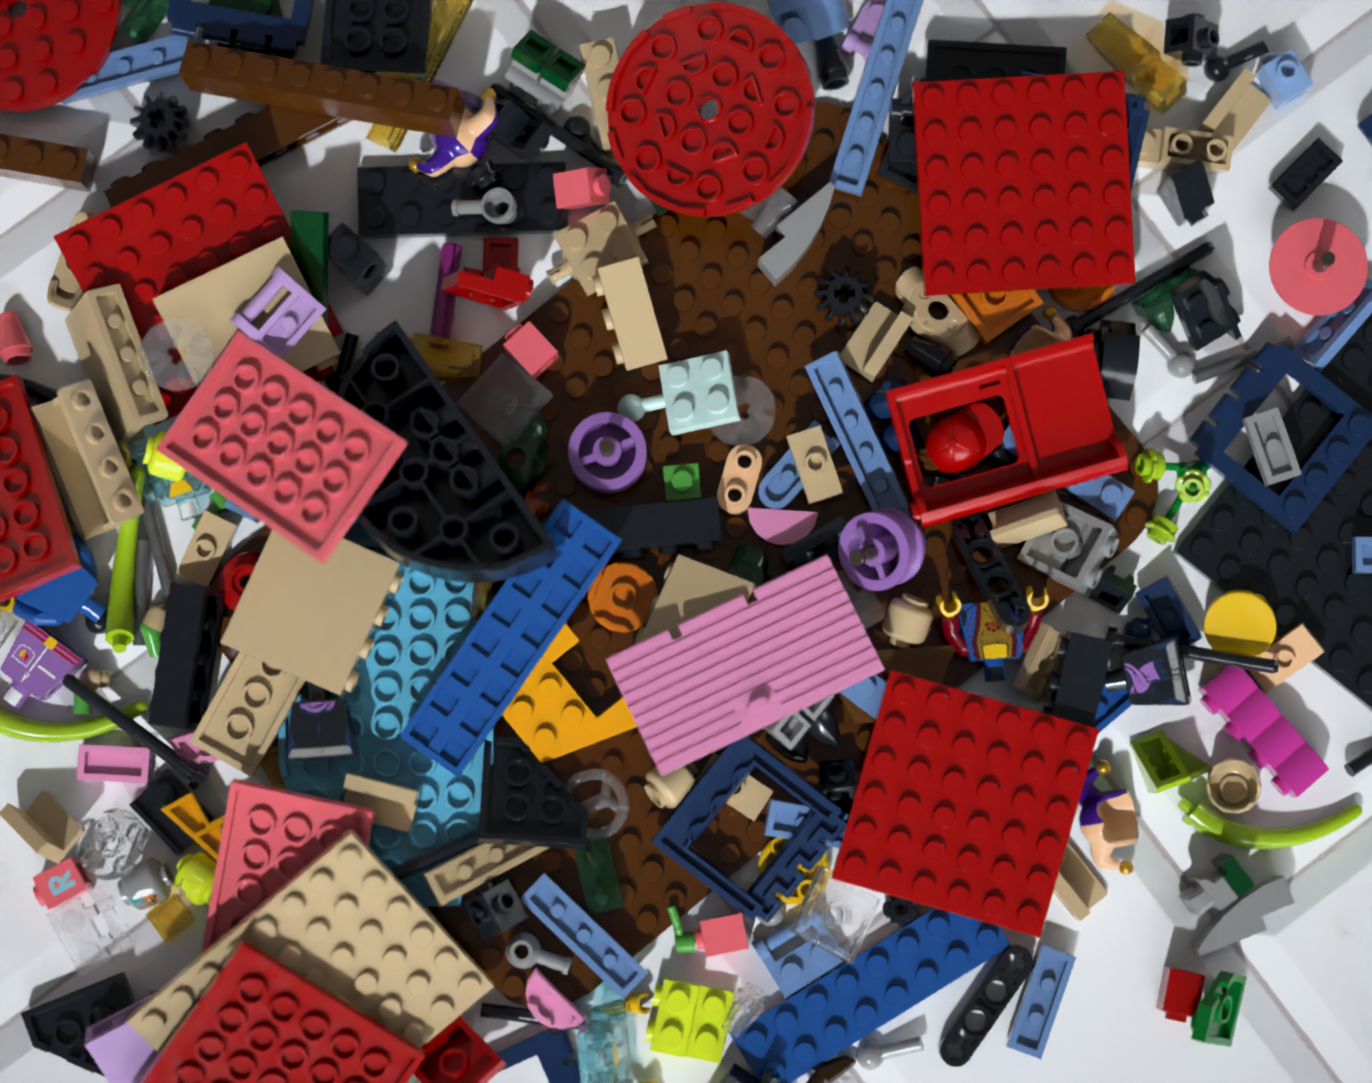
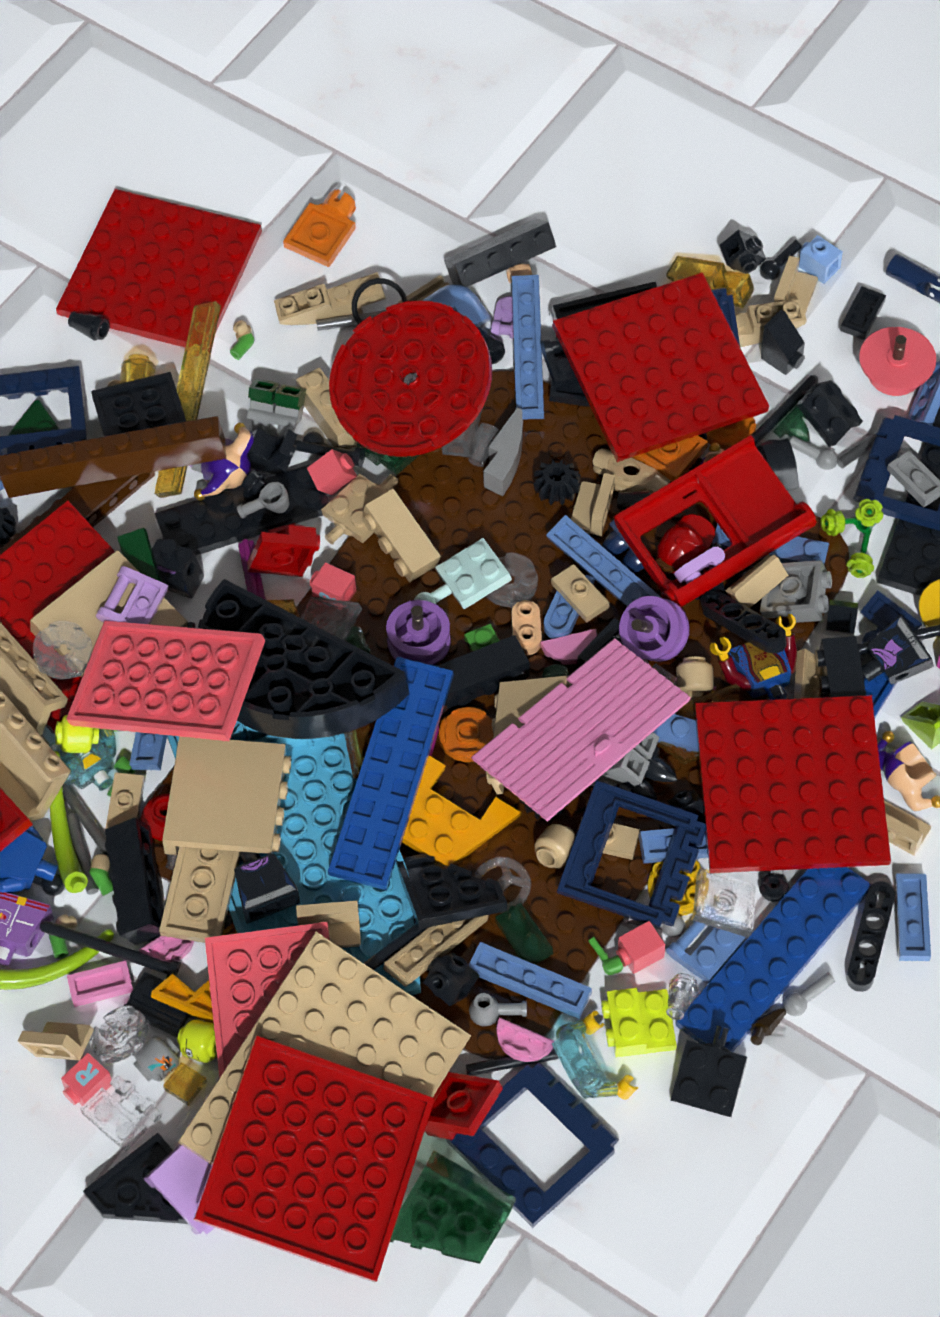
camera: 15 degrees left, 25 degrees down
none -> lavender plate [674,547,725,584]

